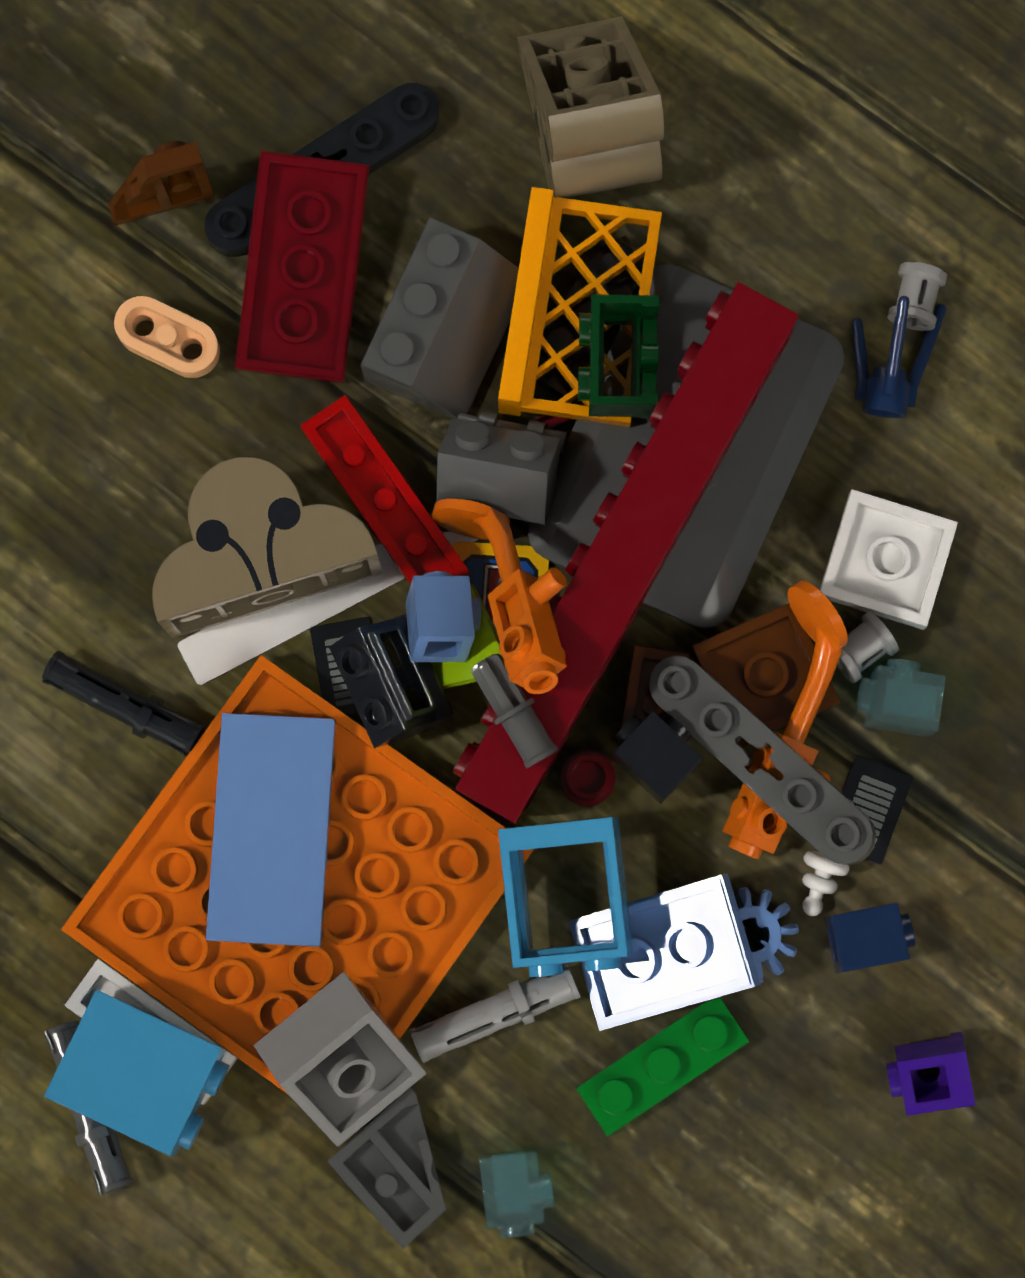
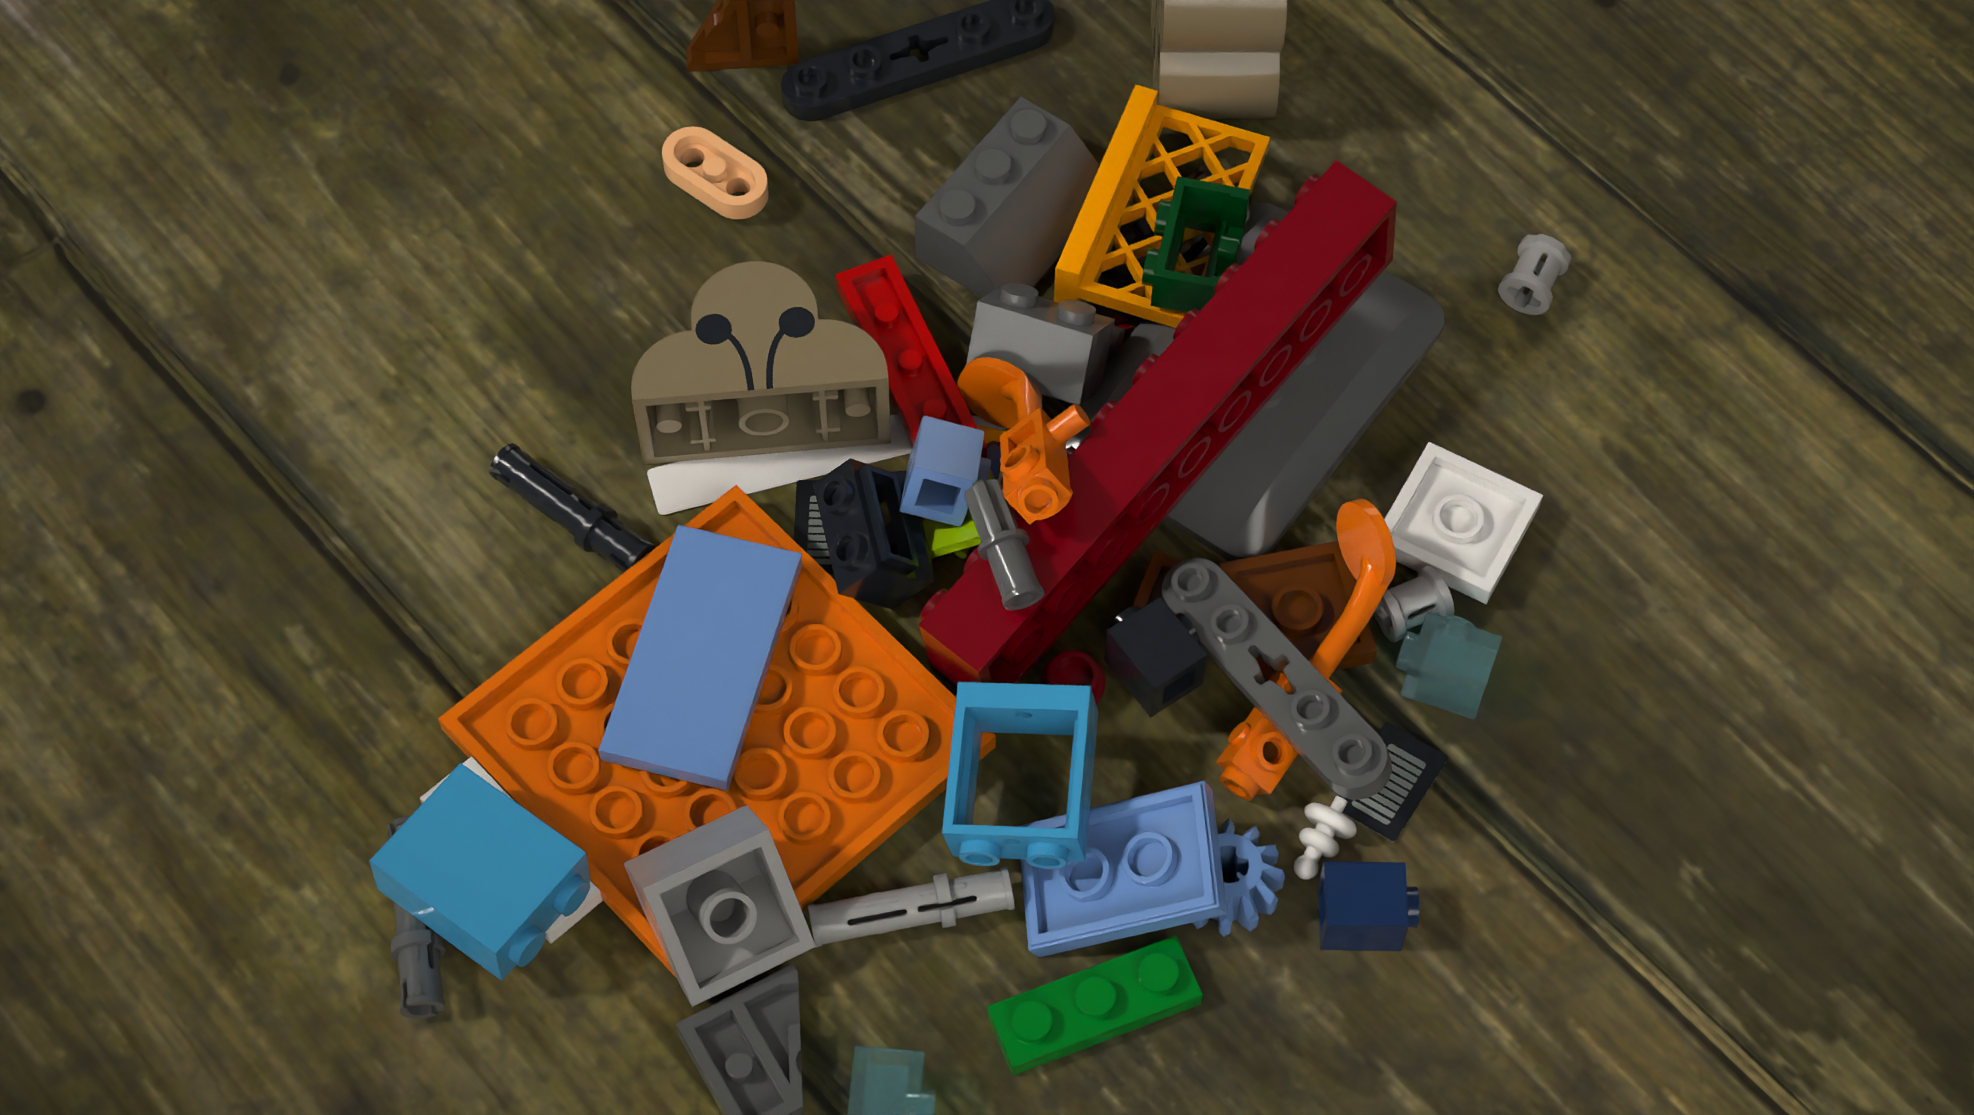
camera: 10 degrees right, 20 degrees down
dark red tile [235,150,370,384] -> none
dark blue plant [852,296,946,418] -> none
dark purple brick [886,1032,975,1116] -> none

